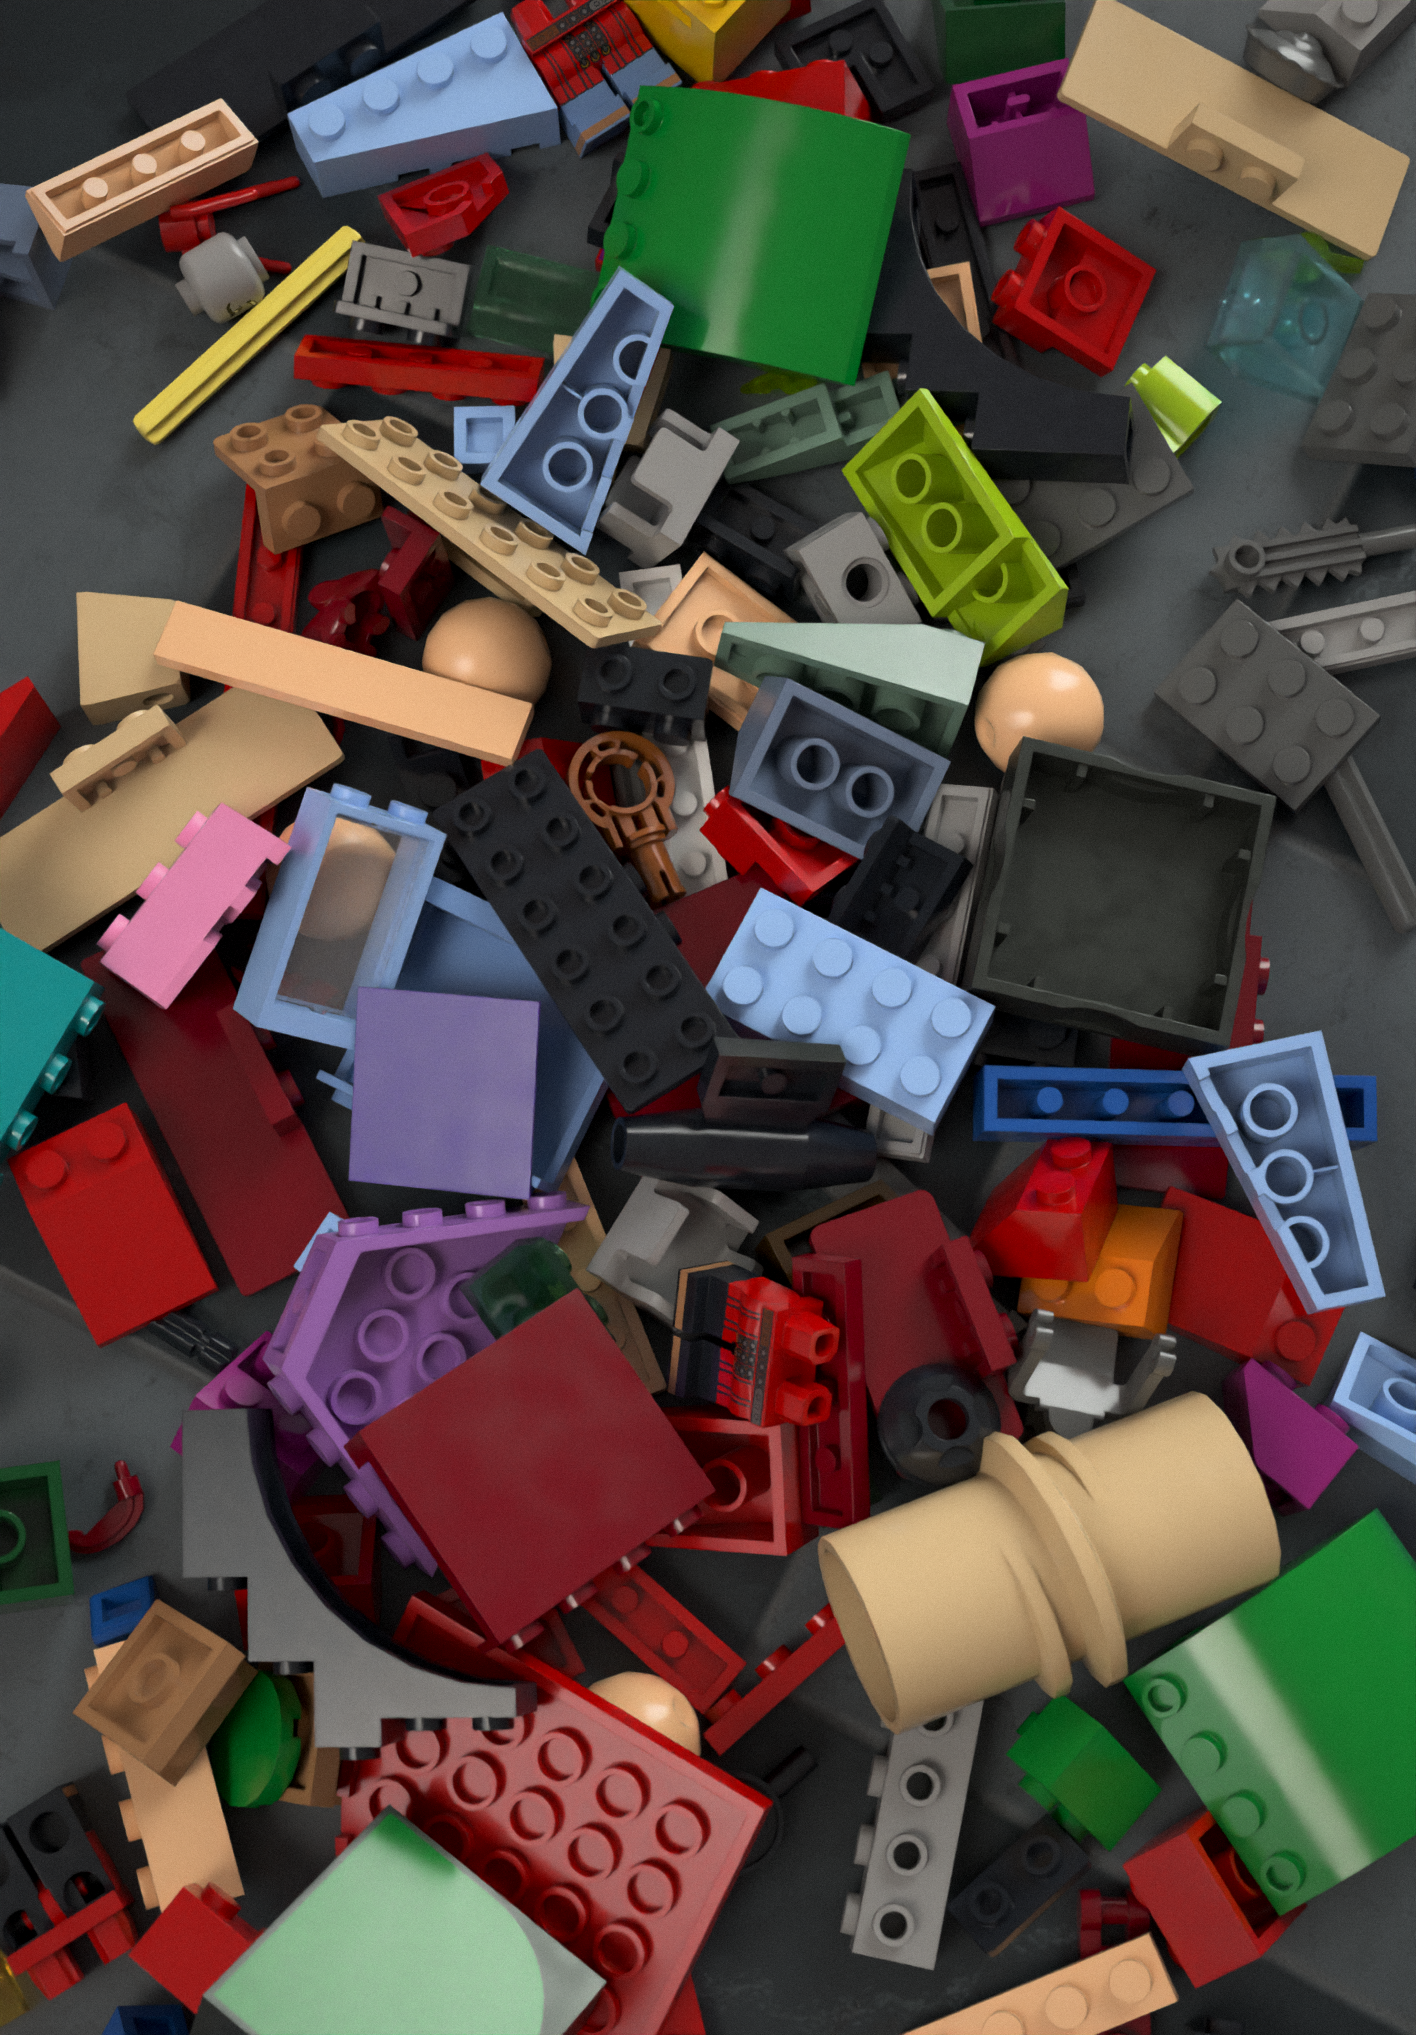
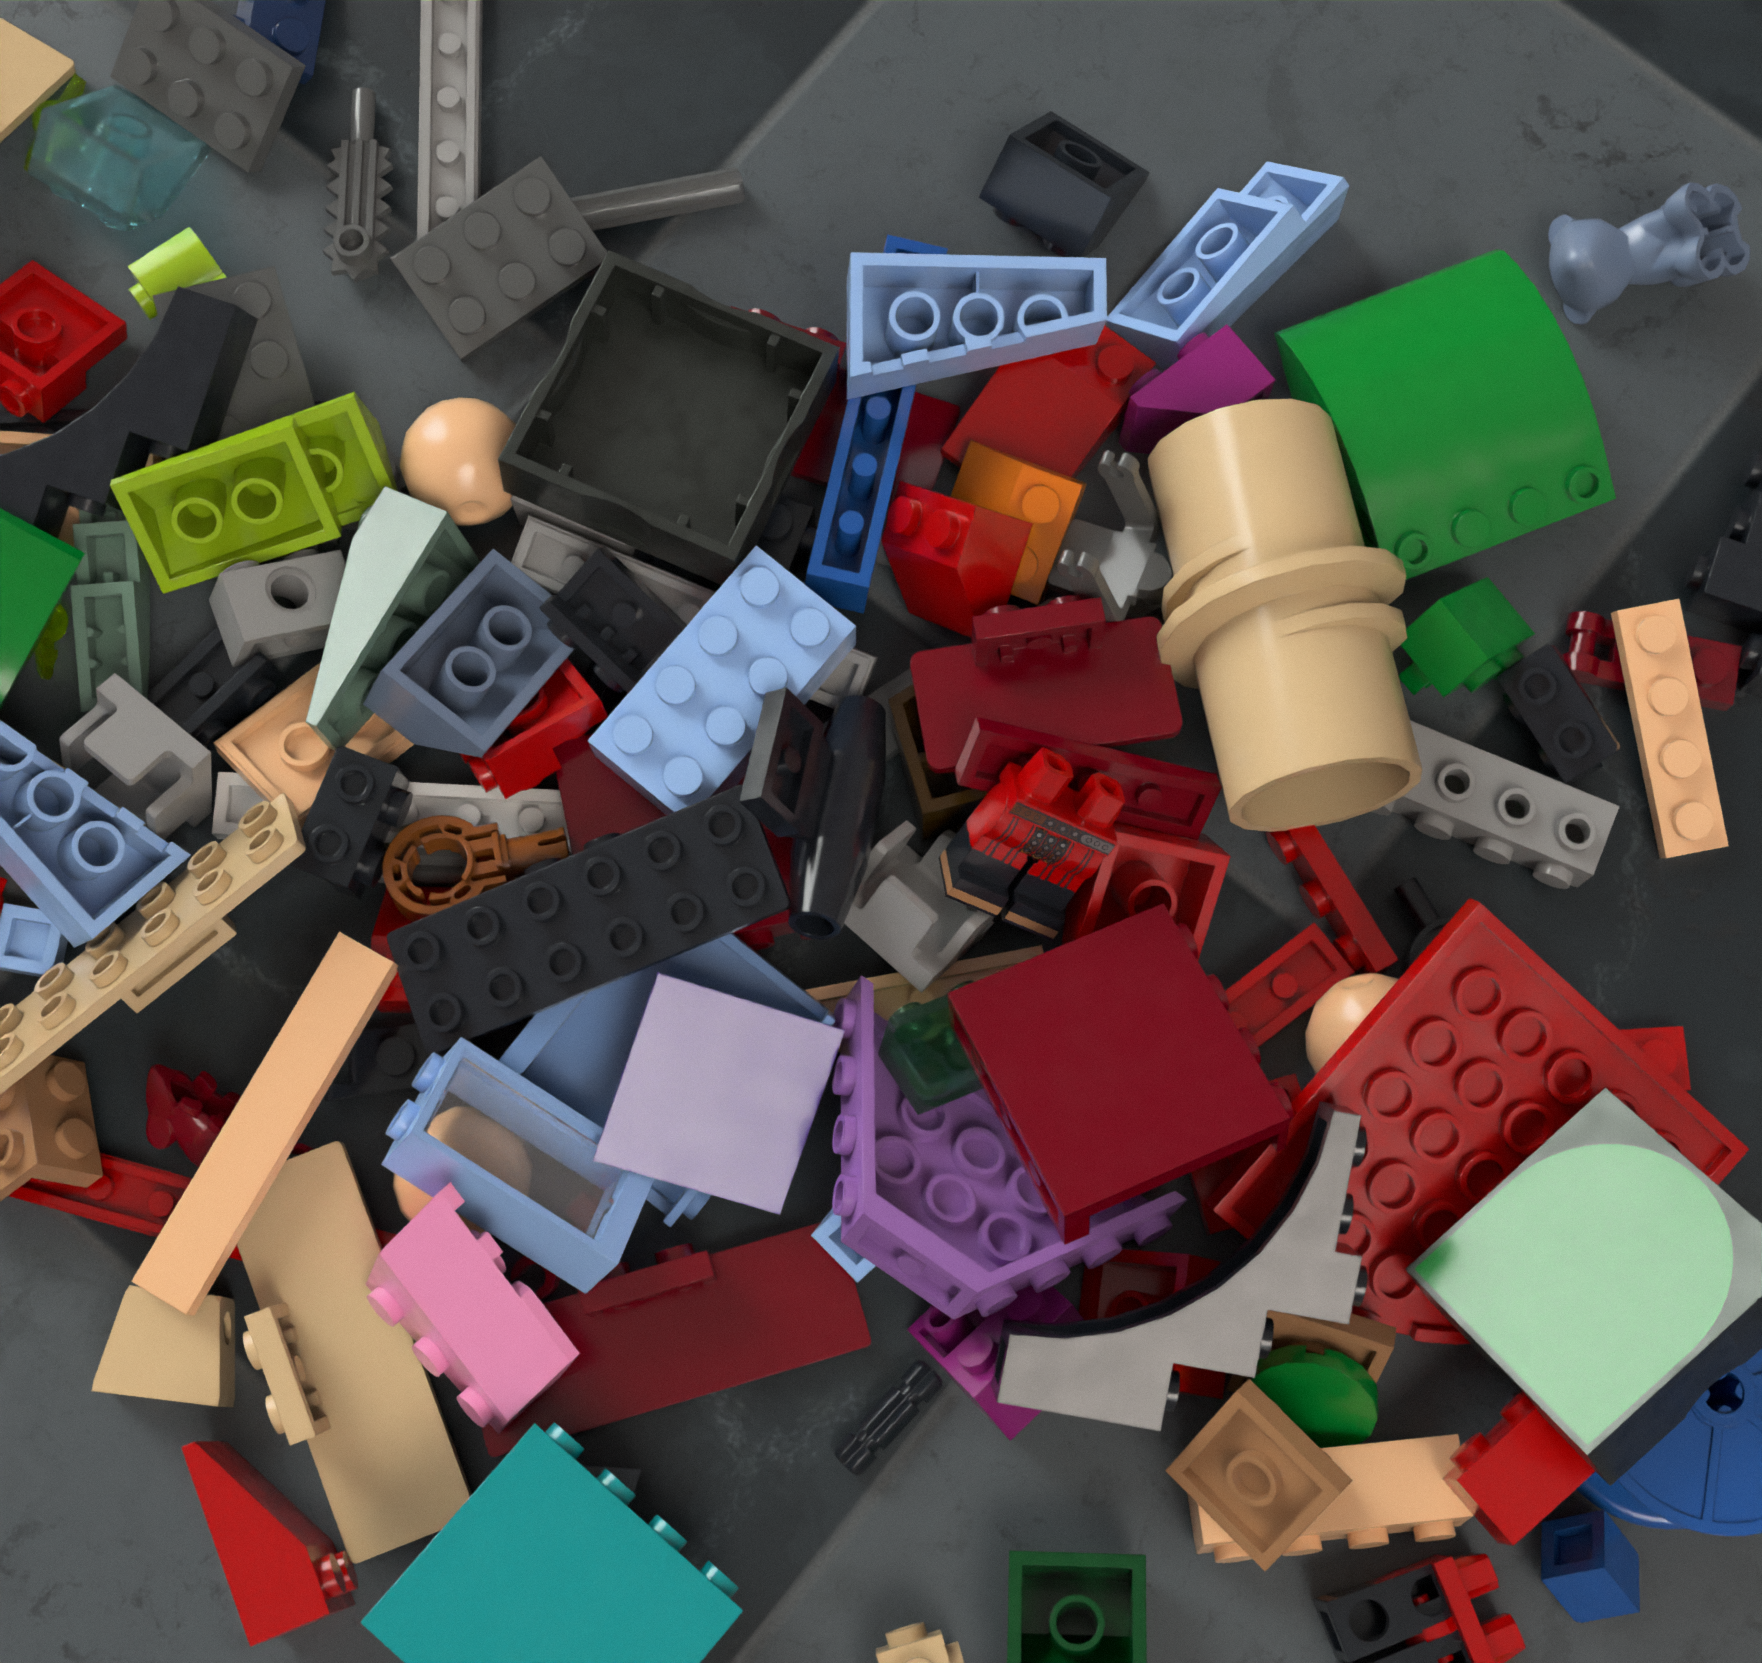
camera: 80 degrees left, 0 degrees up
red slope [7,1102,219,1349] -> none
dark red piece [68,1460,145,1554] -> none
blue slope [89,1575,161,1648] -> none
dark red bracket [378,506,456,642] -> none
light nougat piece [422,597,552,707] -> none
black piece [877,1363,1001,1488] -> none
red slope [1122,1805,1308,1989] -> none

